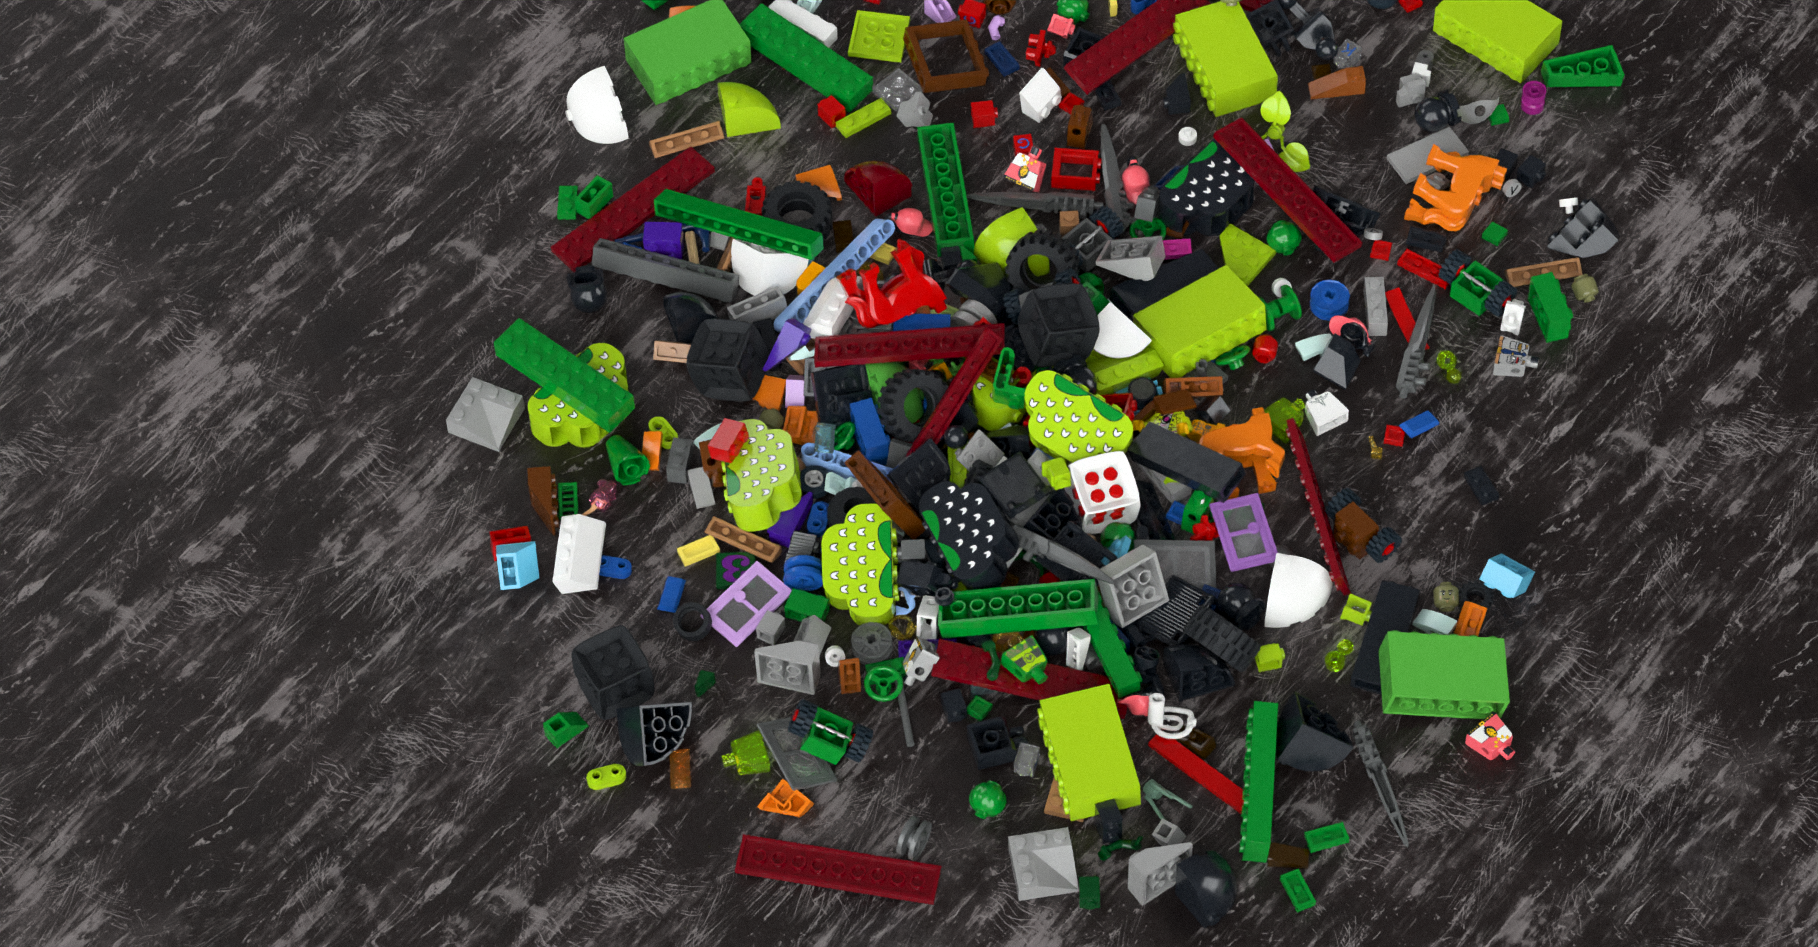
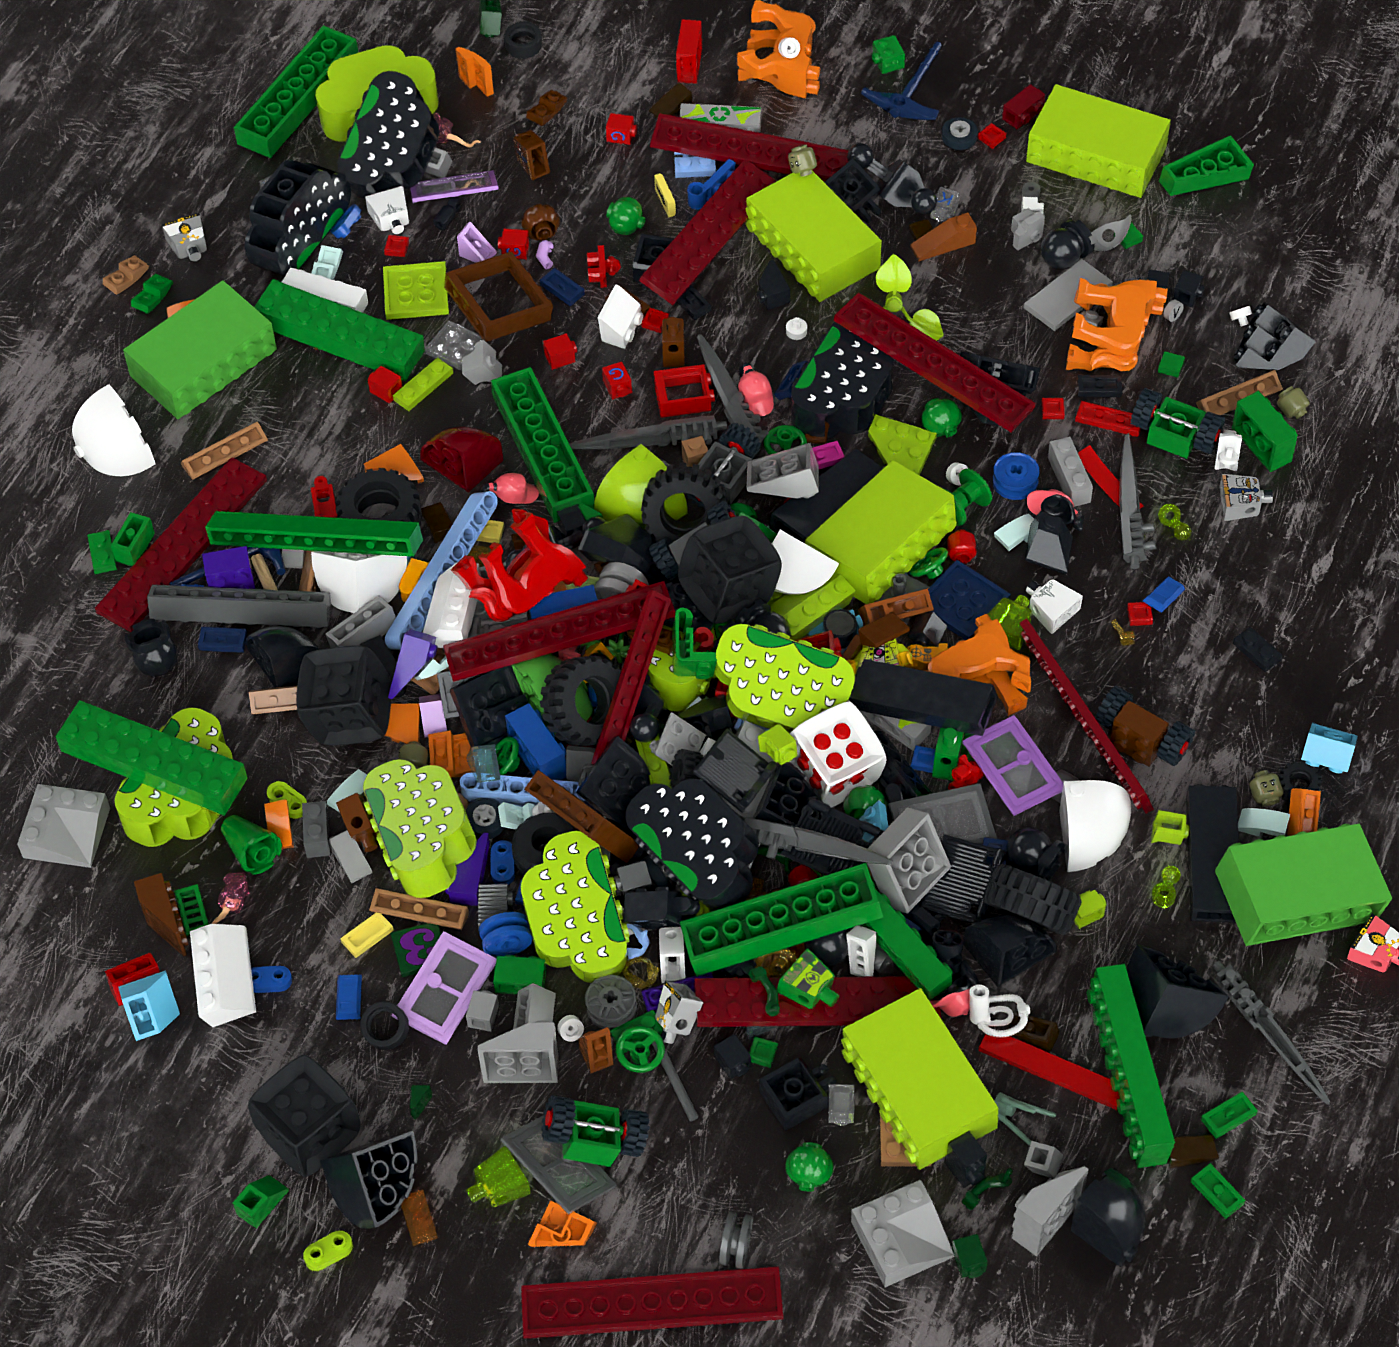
camera: 15 degrees left, 0 degrees up
brick [708,418,749,464] -> none
lime brick [718,82,781,137] -> none
black plate [935,587,954,606] -> none
torso [1003,146,1046,193] -> none
coral bracket [1047,14,1076,39] -> none
dark grey brick [1134,186,1160,222] -> none
light grey tile [1364,228,1383,240] -> none
magenta wheel [1521,81,1546,115] -> none
none -> dark blue plate [198,627,247,653]
none -> dark blue plate [927,560,1011,640]

